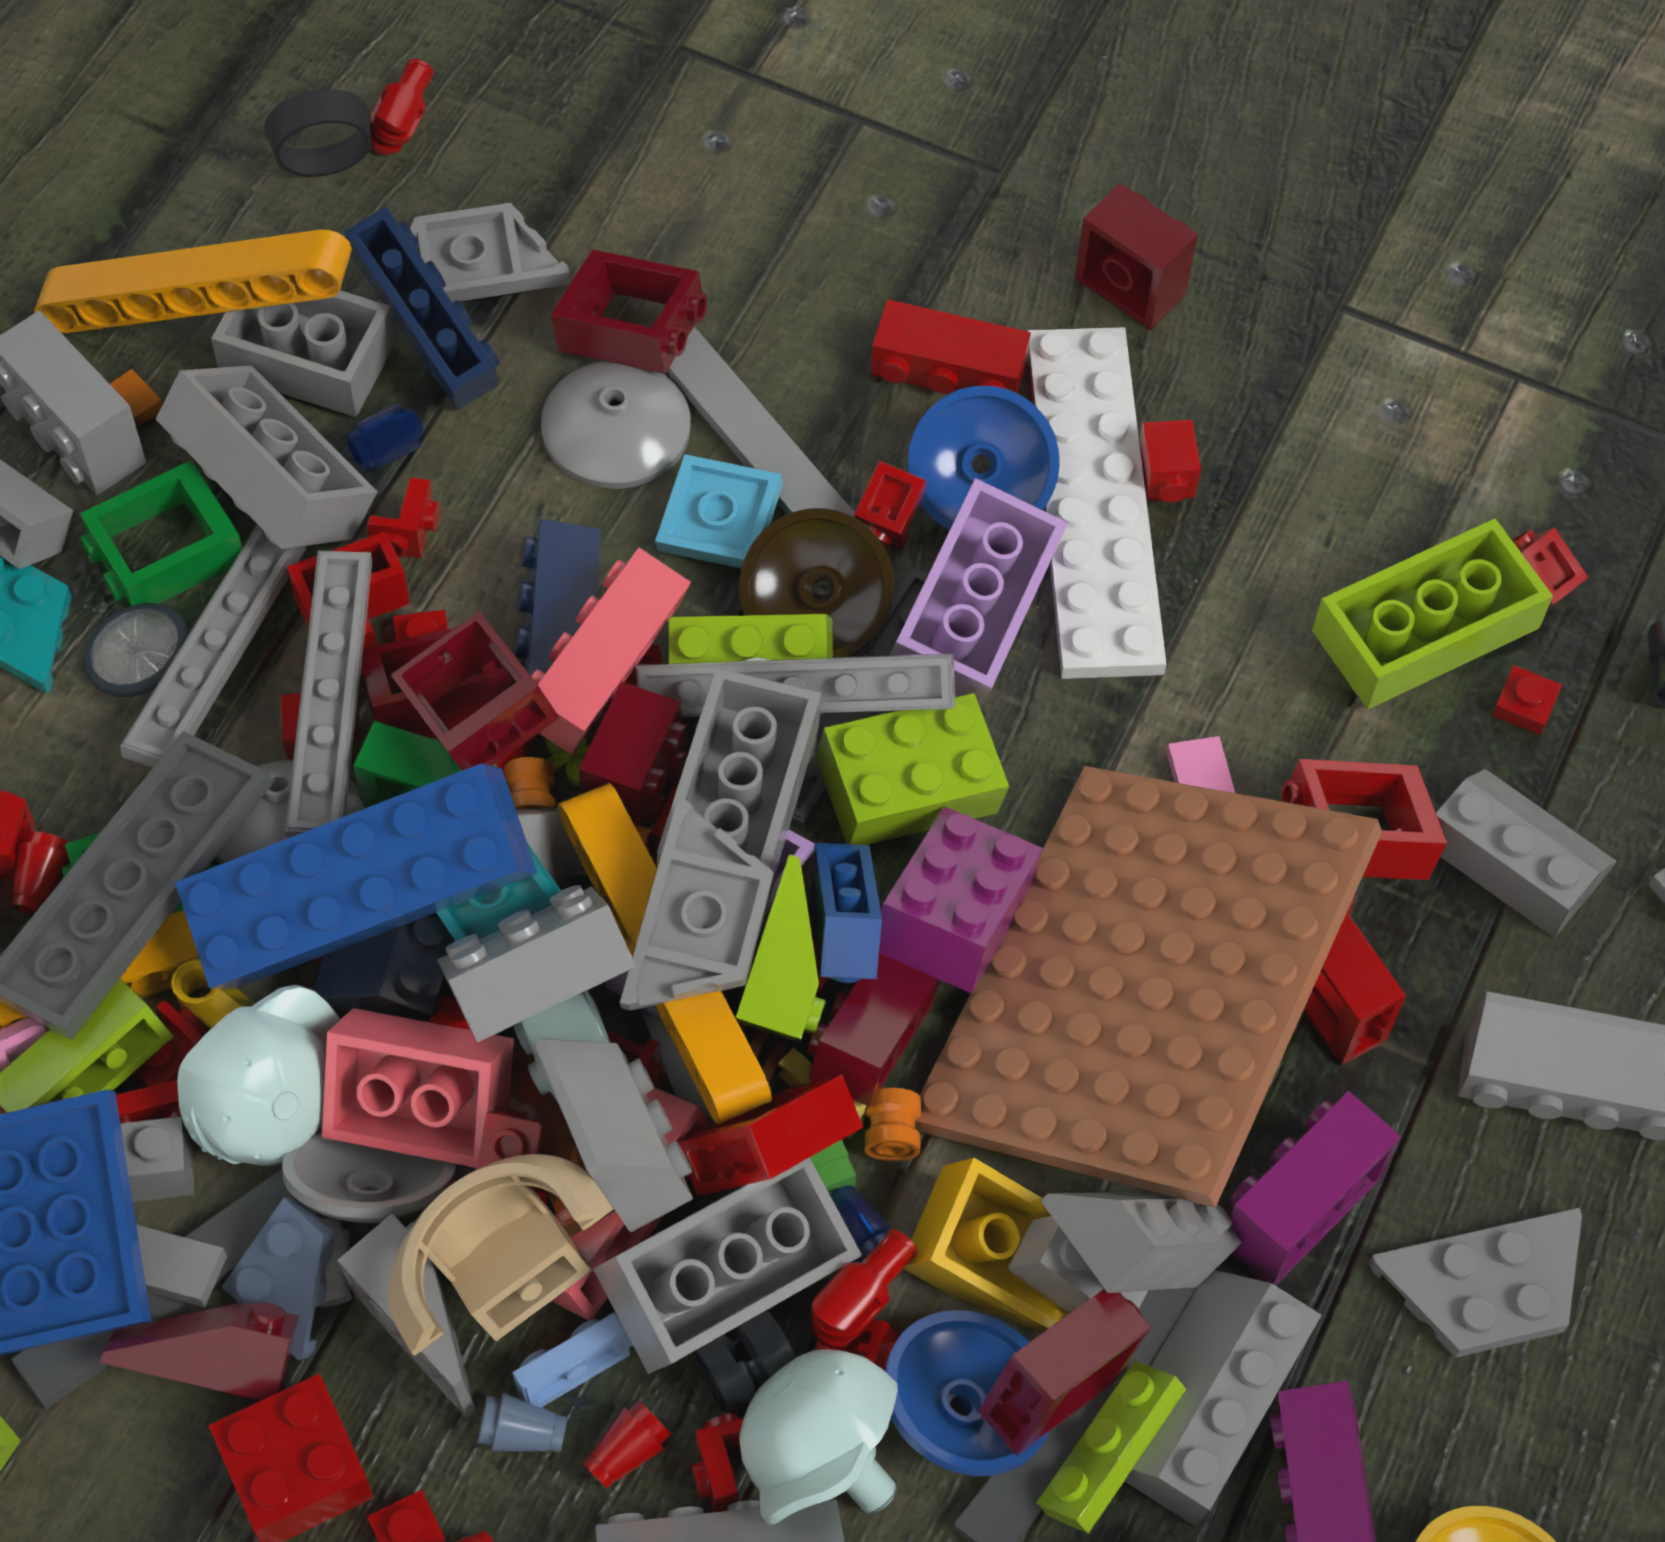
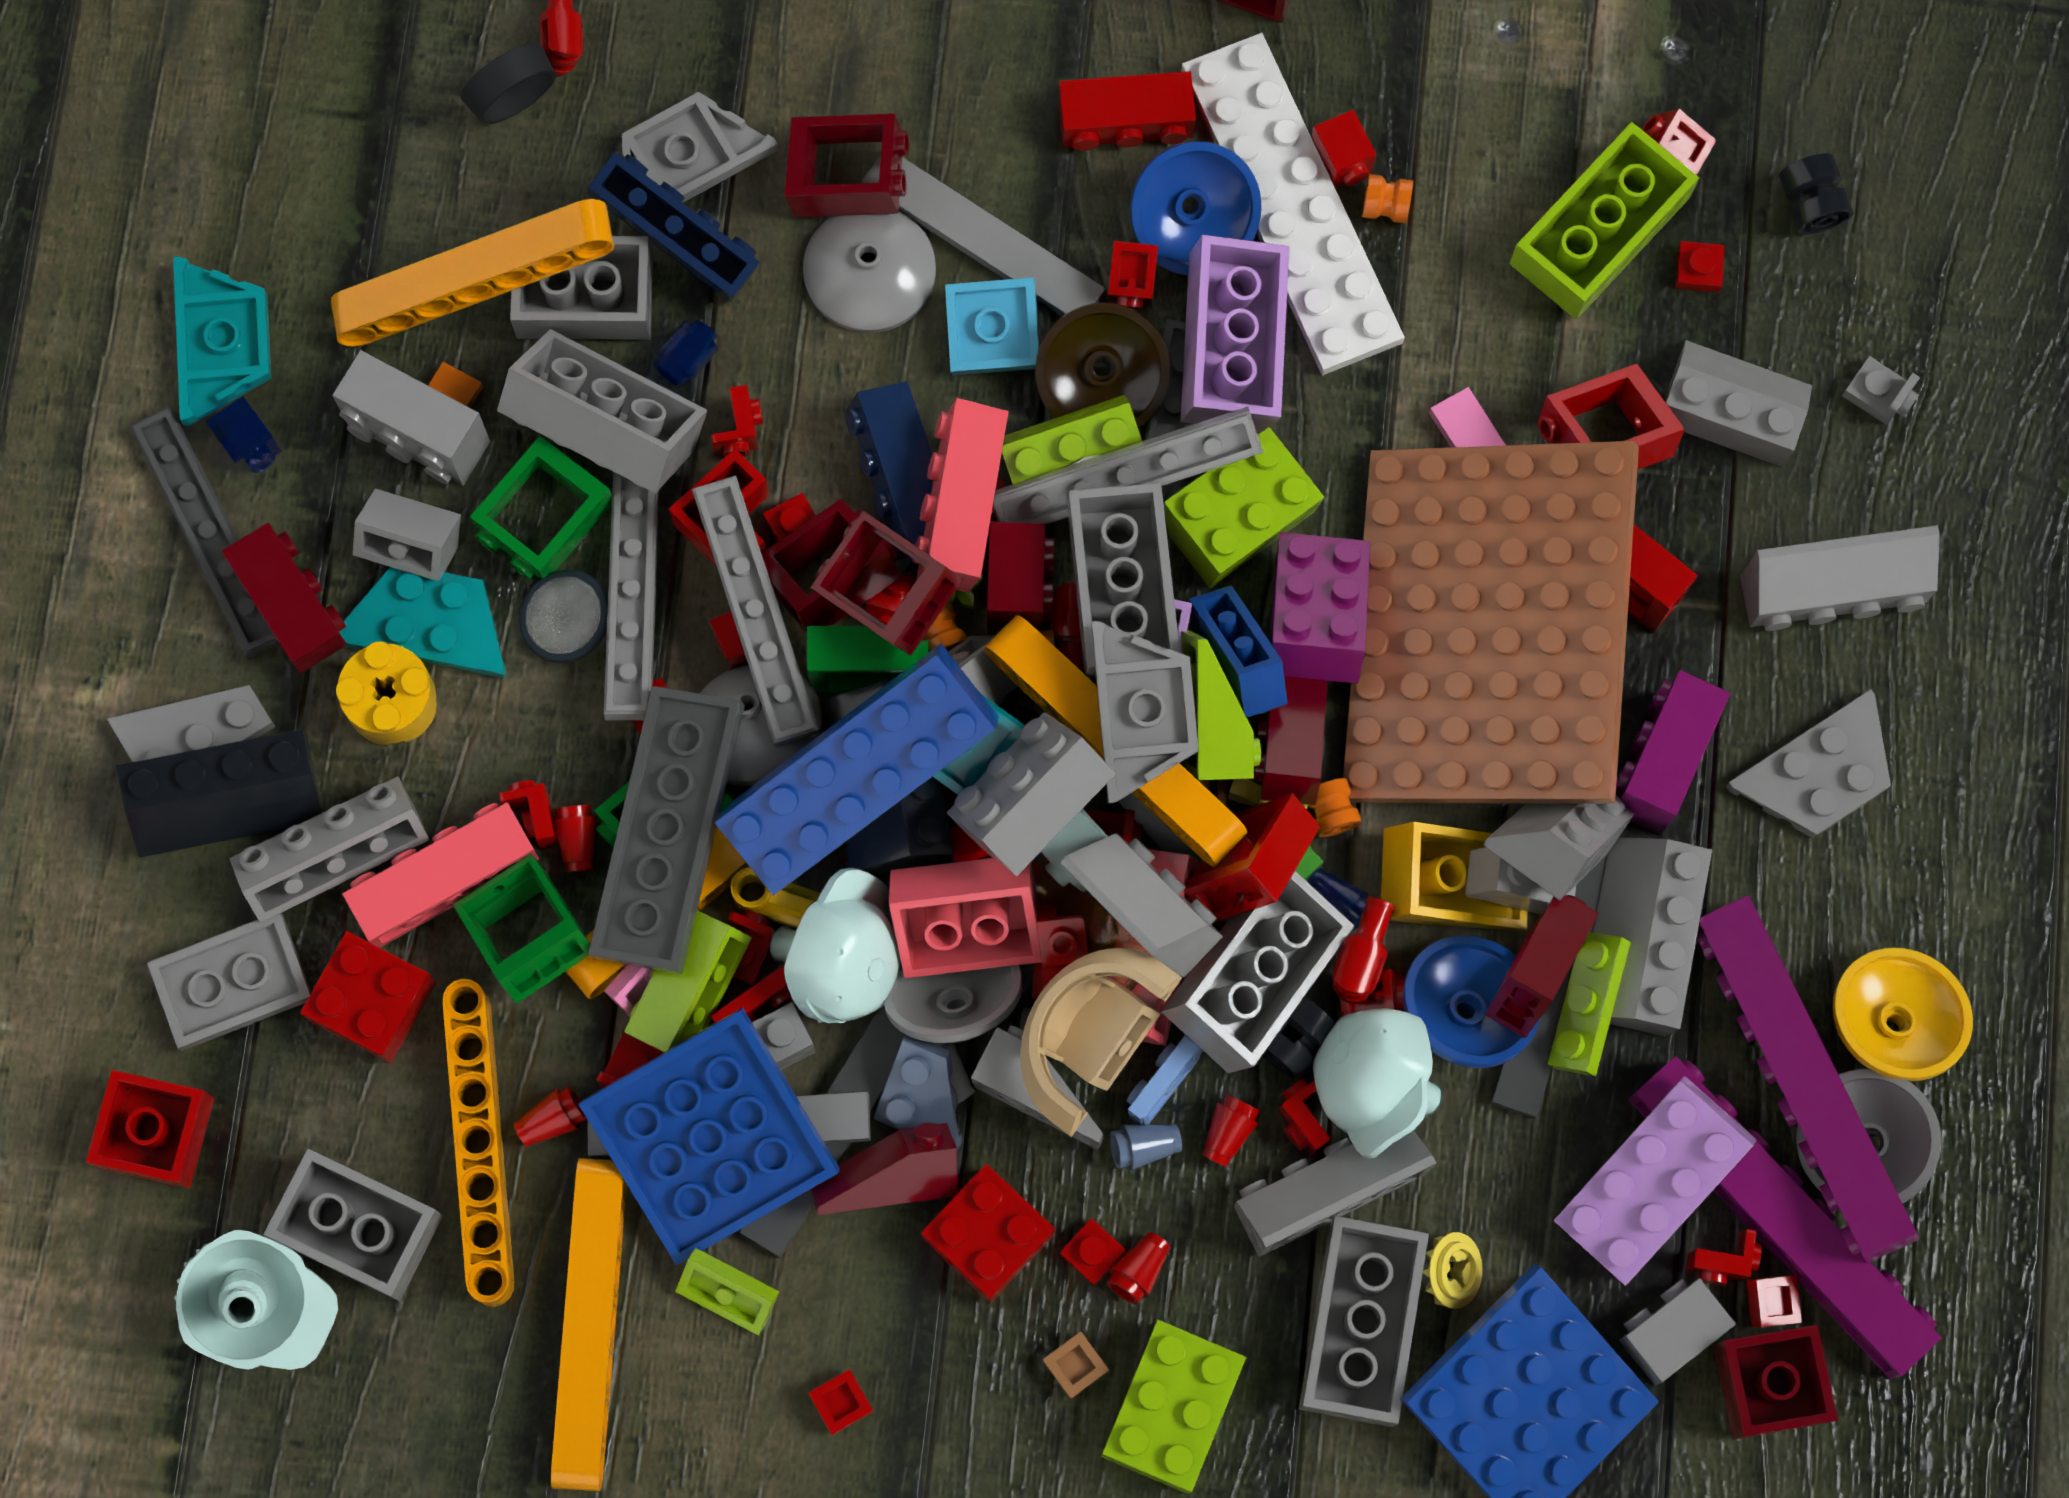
camera: 20 degrees left, 15 degrees up
none -> orange wheel [1362,174,1413,224]

